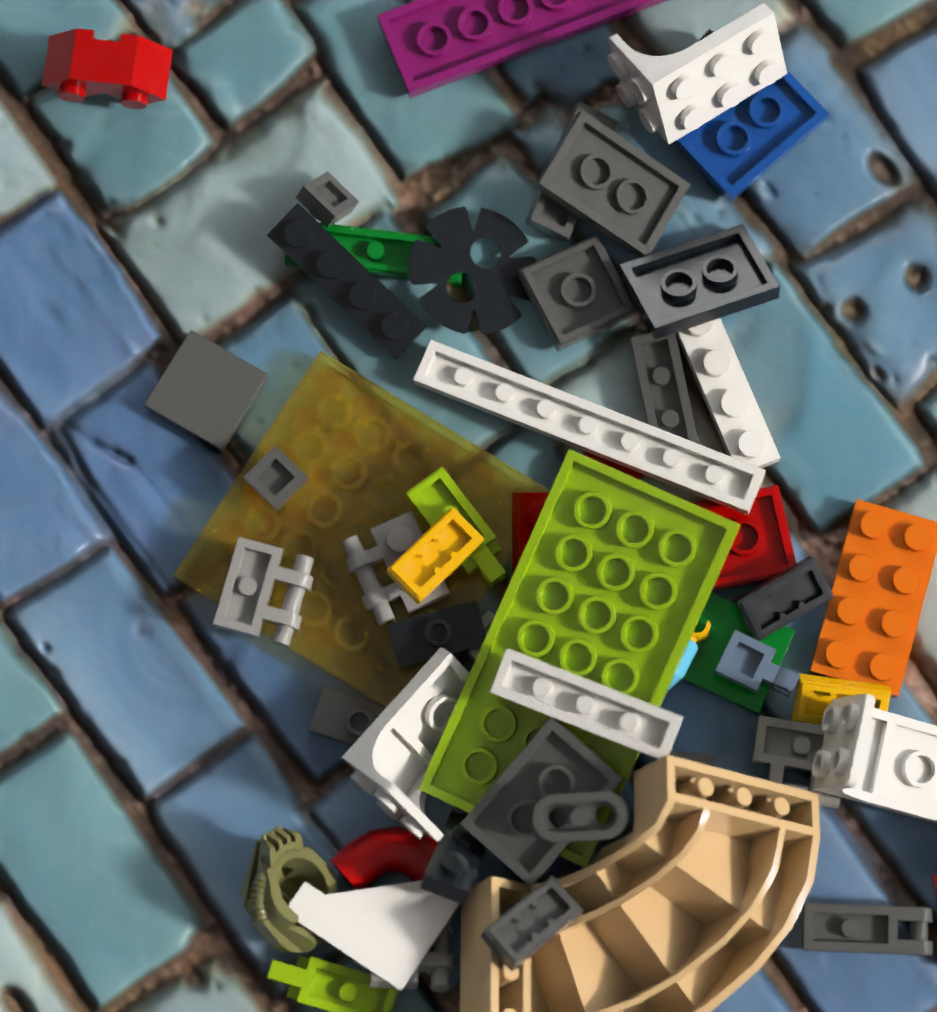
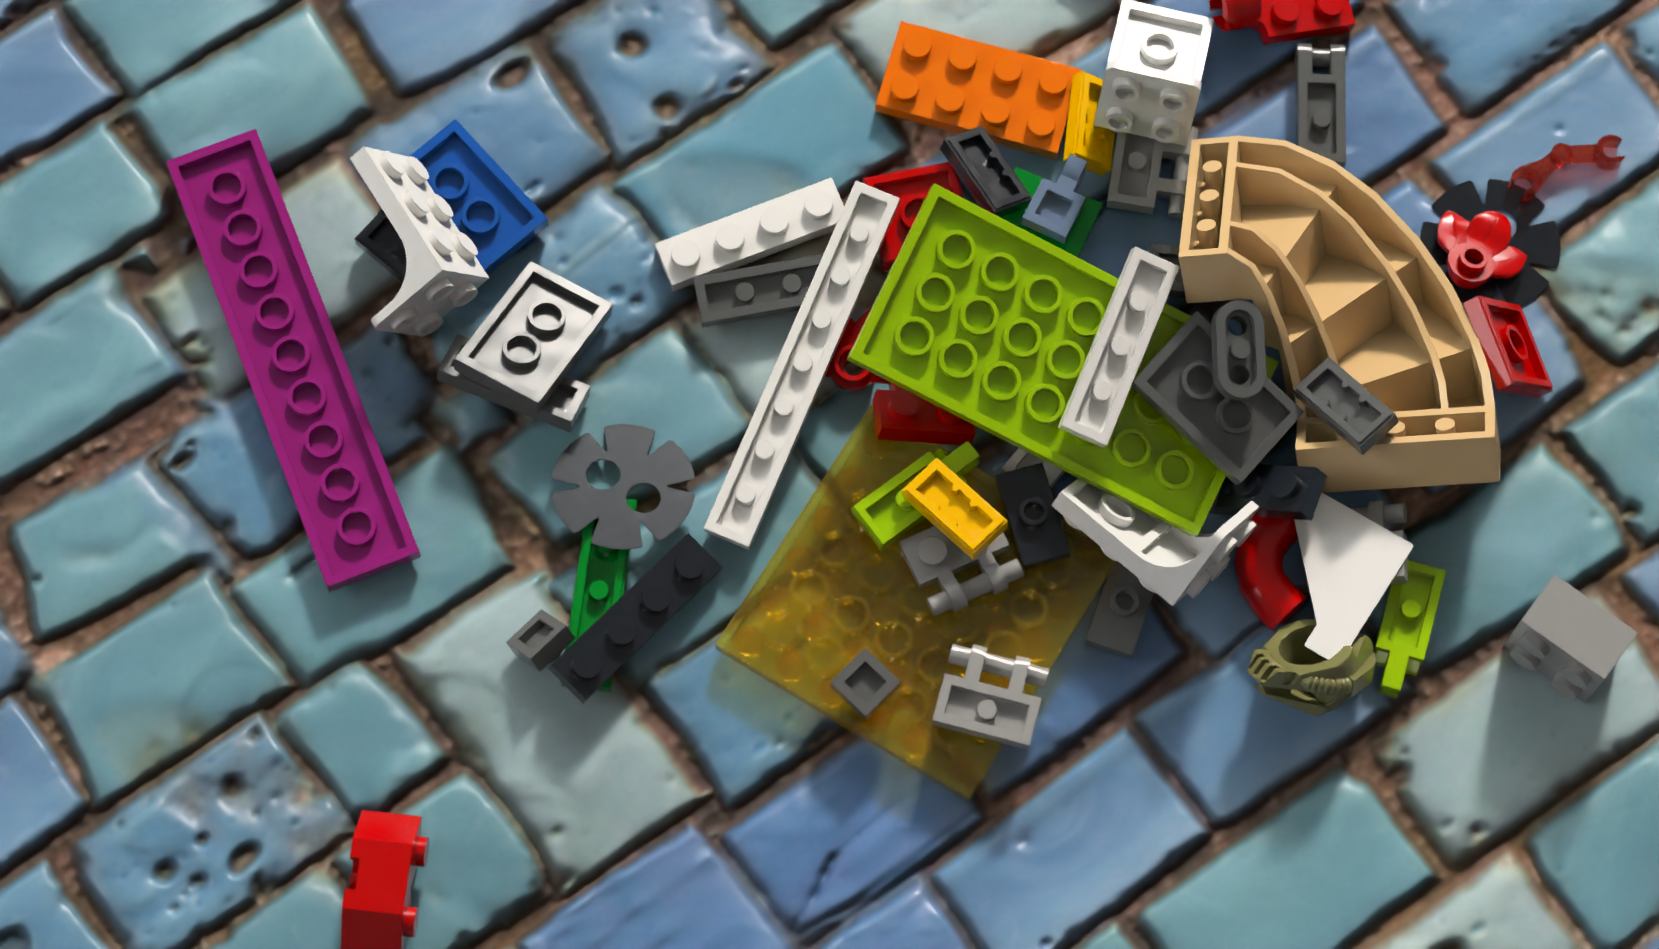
camera: 90 degrees left, 5 degrees down
dark grey tile [144,330,269,452] -> none
dark grey tile [517,234,638,352] -> none
black plate [620,224,780,340] -> none

